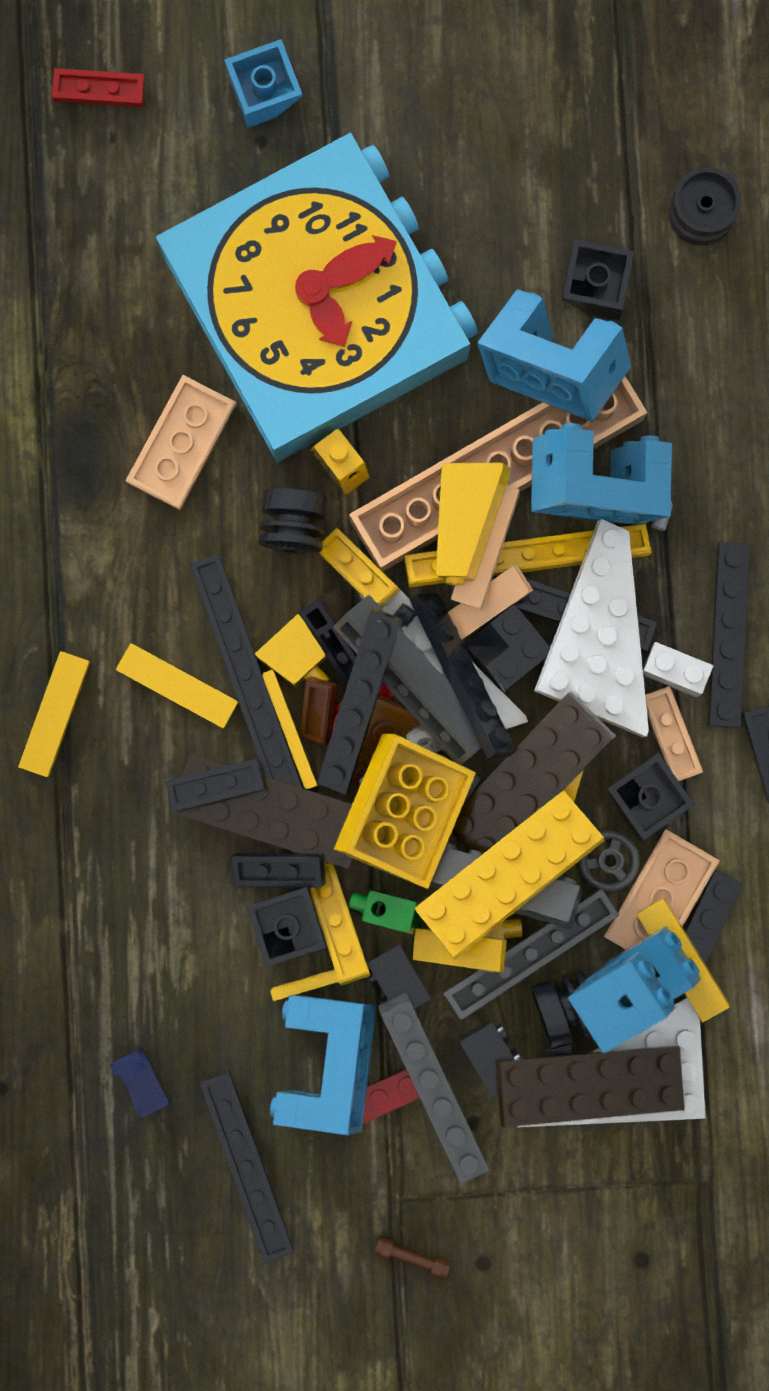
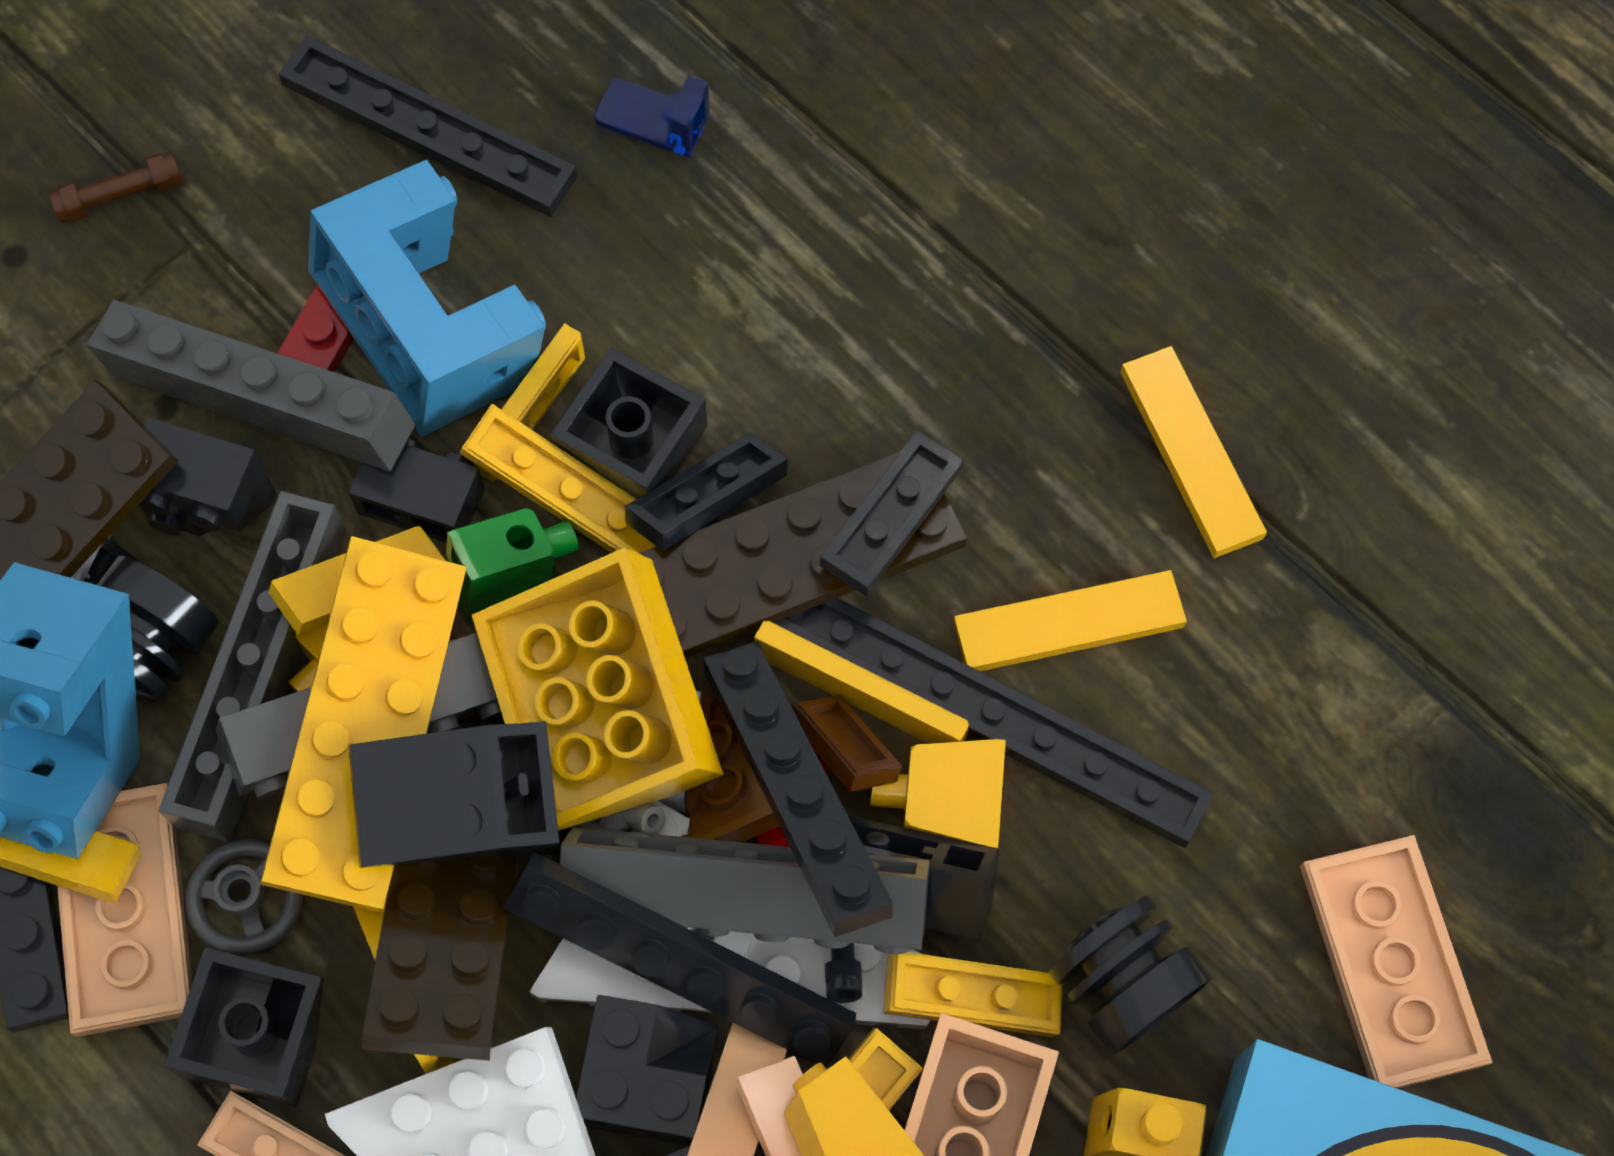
camera: 135 degrees right, 15 degrees down
none -> black slope [348,721,560,868]

